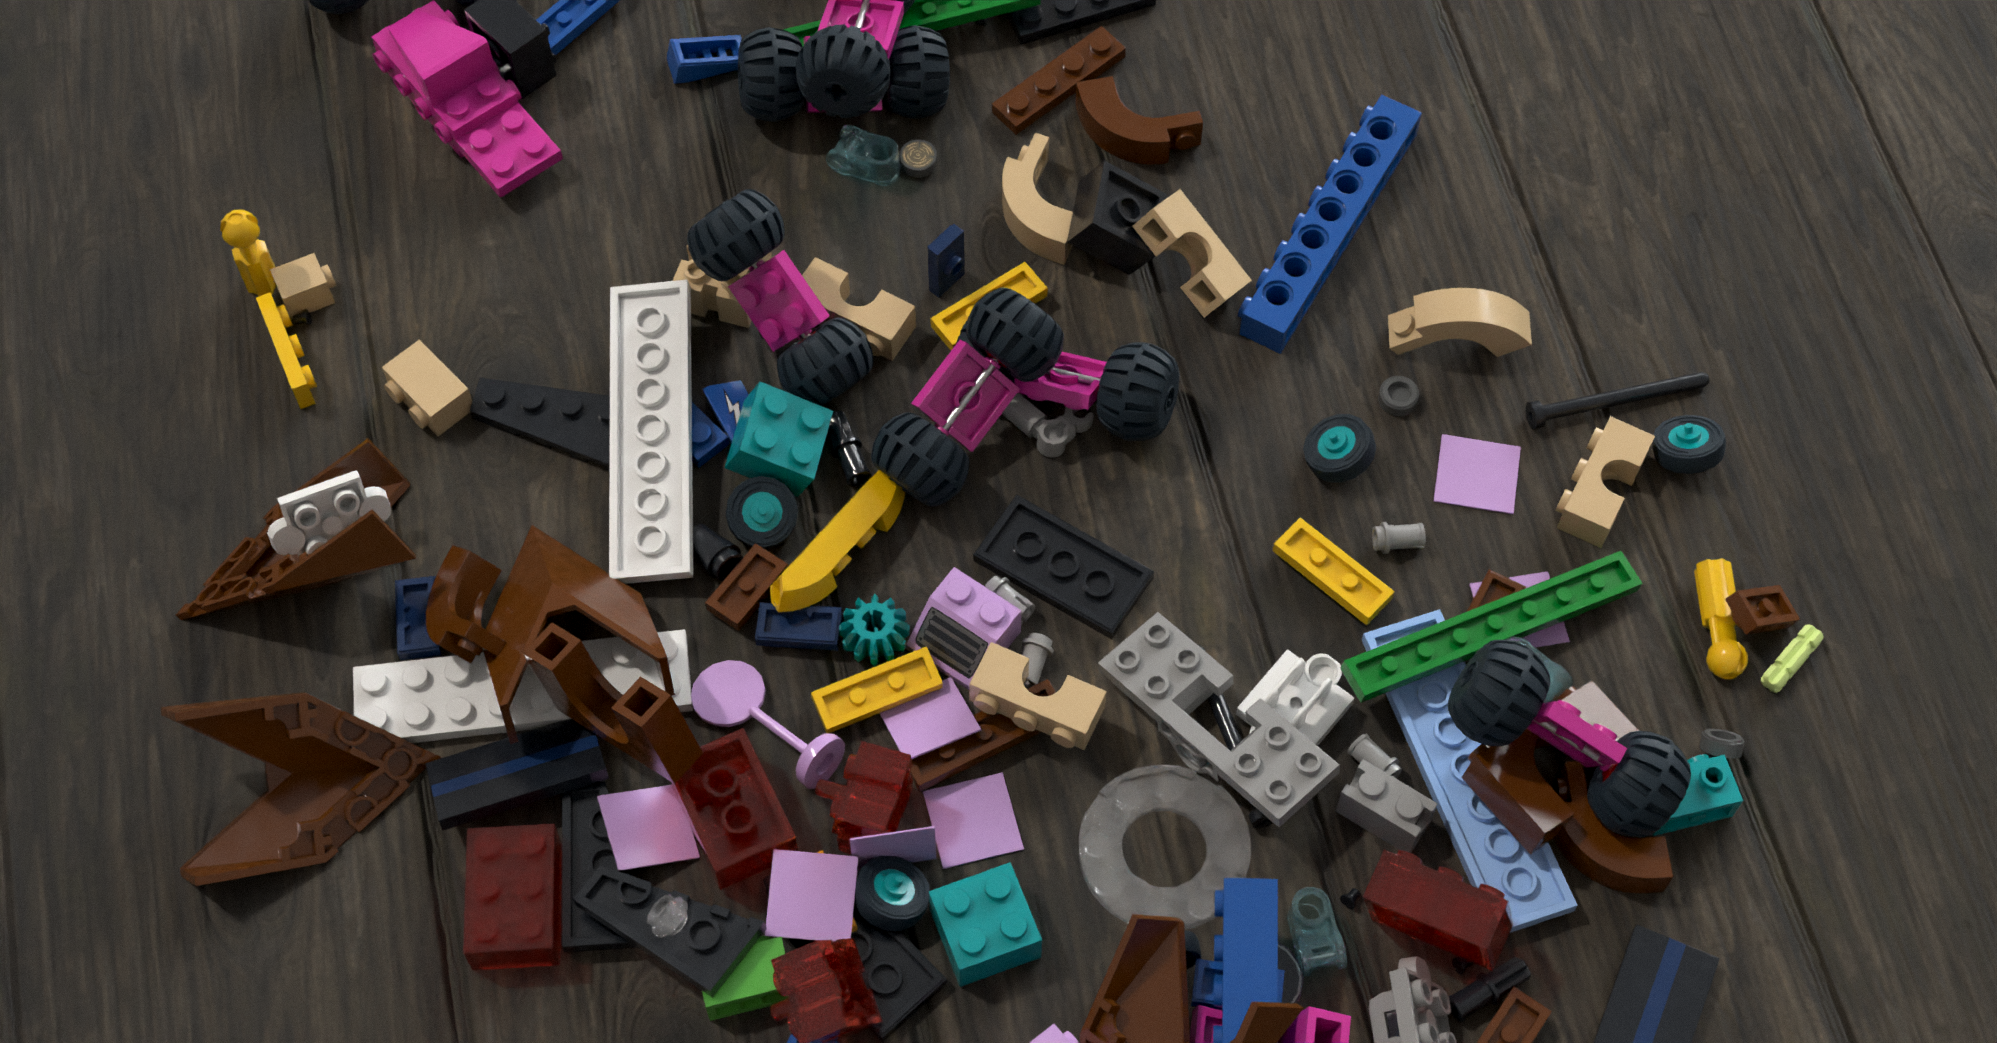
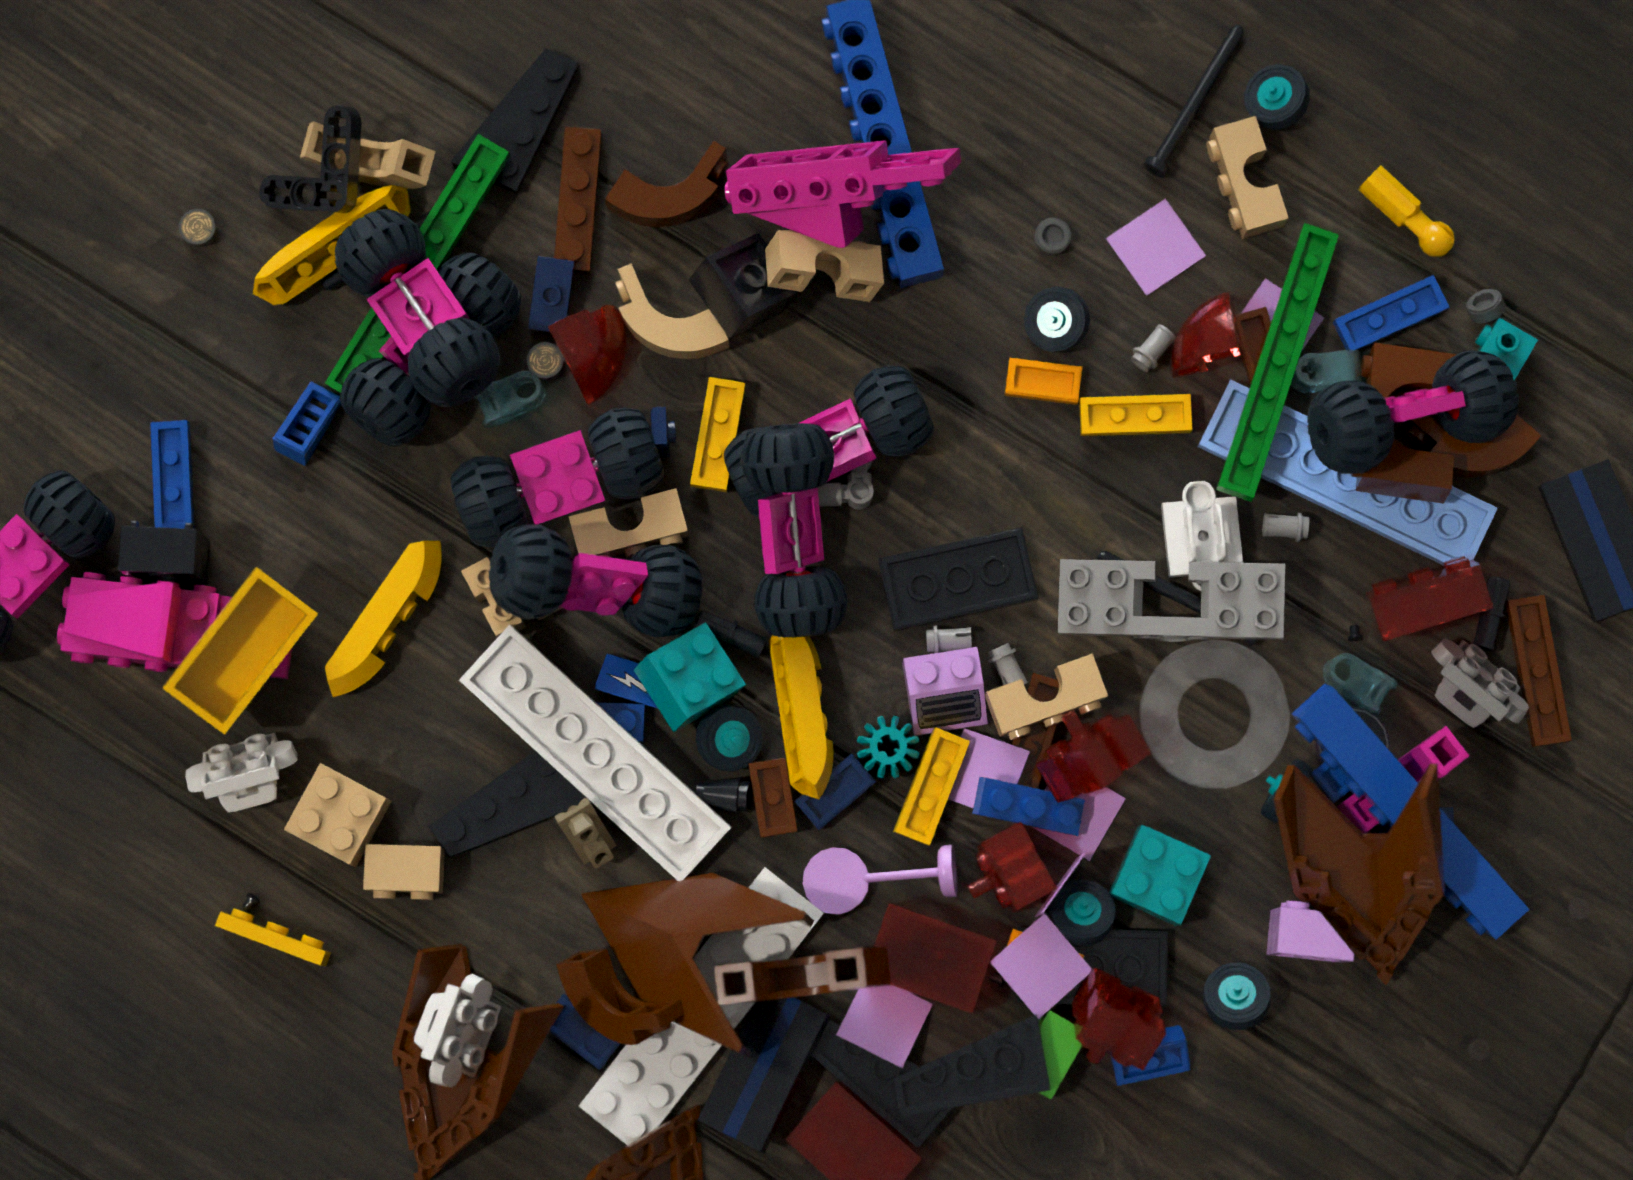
camera: 45 degrees left, 20 degrees up
yellow piece [220,210,277,296] -> none
tan brick [270,253,336,320] -> none
clear plate [647,894,688,938] -> none
light grey brick [1336,759,1438,855] -> none
tan arch [1388,288,1532,357] -> none
reddish brown plate [1725,585,1801,635] -> none
yellowish green axle [1761,624,1824,693] -> none
none -> yellow piece [163,567,318,735]
none -> white piece [185,733,297,812]
none -> tan brick [284,763,392,867]
none -> yellow brick [325,541,442,697]
none -> black plate [450,407,664,547]
none -> dark blue plate [528,256,575,334]
none -> clear red brick [548,305,626,405]
none -> dark tan hips [554,797,617,868]
none -> dark pink wedge [725,140,961,248]
none -> blue plate [972,777,1085,836]
none -> light orange tile [1005,358,1082,405]
none -> clear red brick [1036,710,1151,803]
none -> clear red brick [1171,291,1241,378]
none -> blue plate [1333,275,1450,355]

